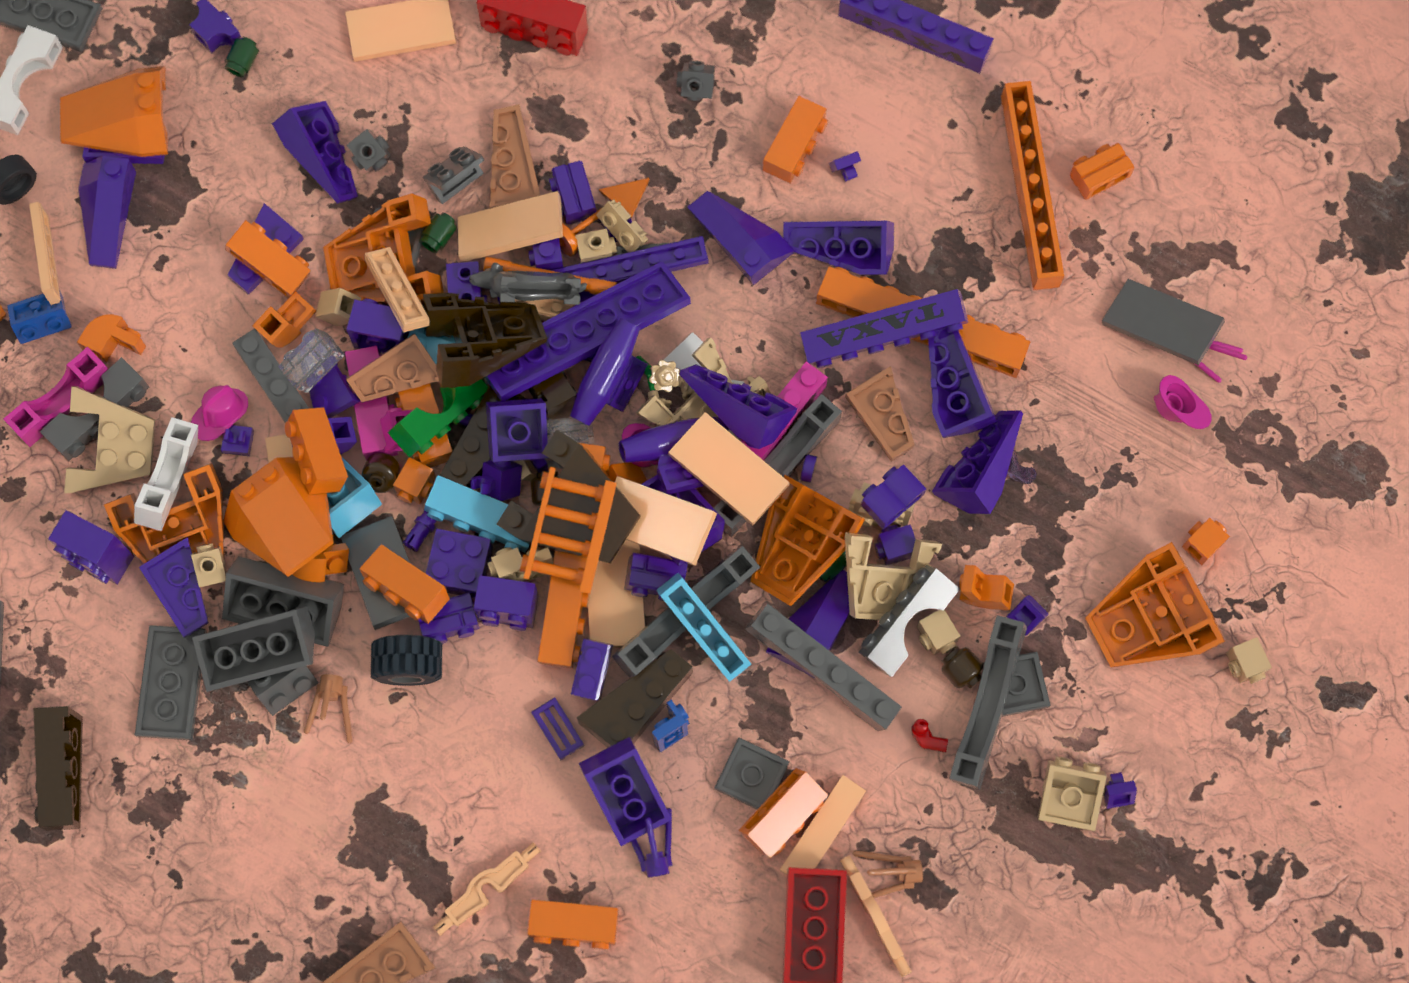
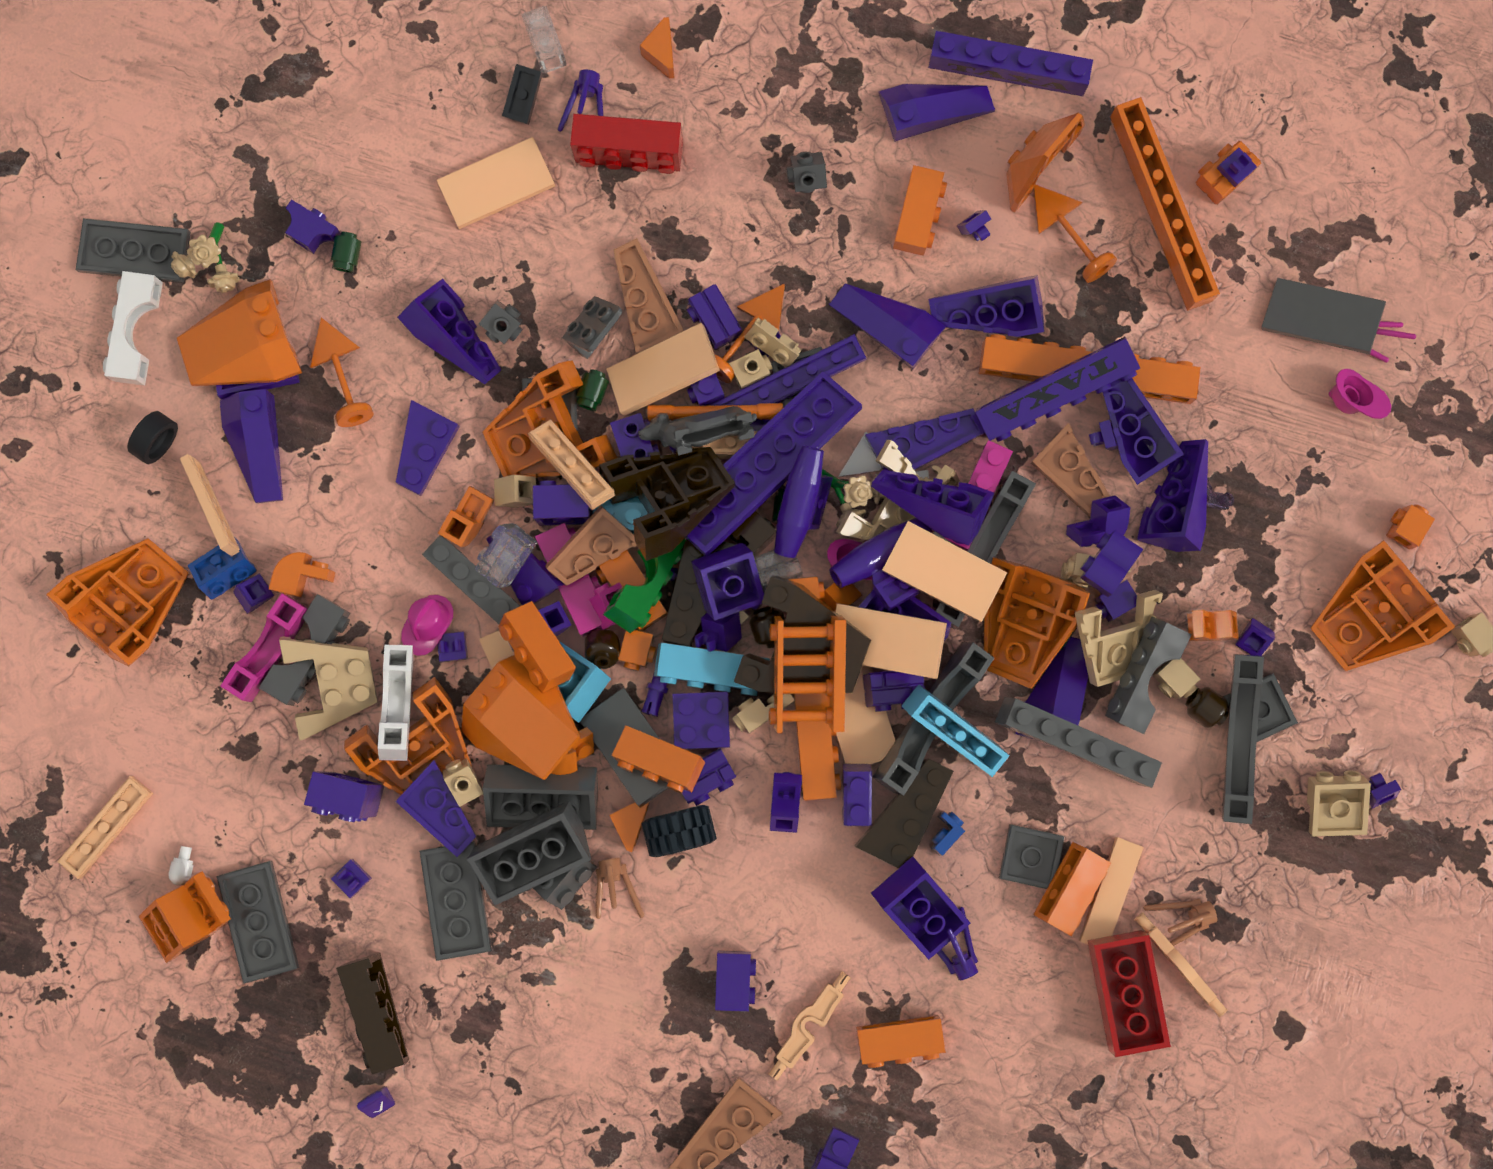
camera: 10 degrees left, 10 degrees up
orange brick [225,220,311,298] -> none
dark purple brick [474,575,539,631] -> none
dark purple tile [531,697,585,761] -> none
dark purple tile [800,454,817,483] -> none
red arm [911,719,948,753] -> none
none -> tan plant [171,222,240,293]
none -> dark purple slope [233,573,274,614]
none -> orange piece [310,318,374,427]
none -> dark purple tile [331,859,372,898]
none -> dark purple slope [357,1086,395,1118]
none -> orange slope [609,801,650,852]
none -> dark purple brick [715,951,756,1011]
none -> dark purple brick [770,772,802,833]
none -> dark purple wing [865,408,985,471]
none -> dark purple wedge [879,84,995,142]
none -> orange wedge [1006,112,1085,213]
none -> orange piece [1034,184,1117,283]
none -> dark purple brick [1066,496,1131,547]
none -> dark purple tile [1089,420,1118,451]
none -> dark purple tile [1217,148,1257,187]

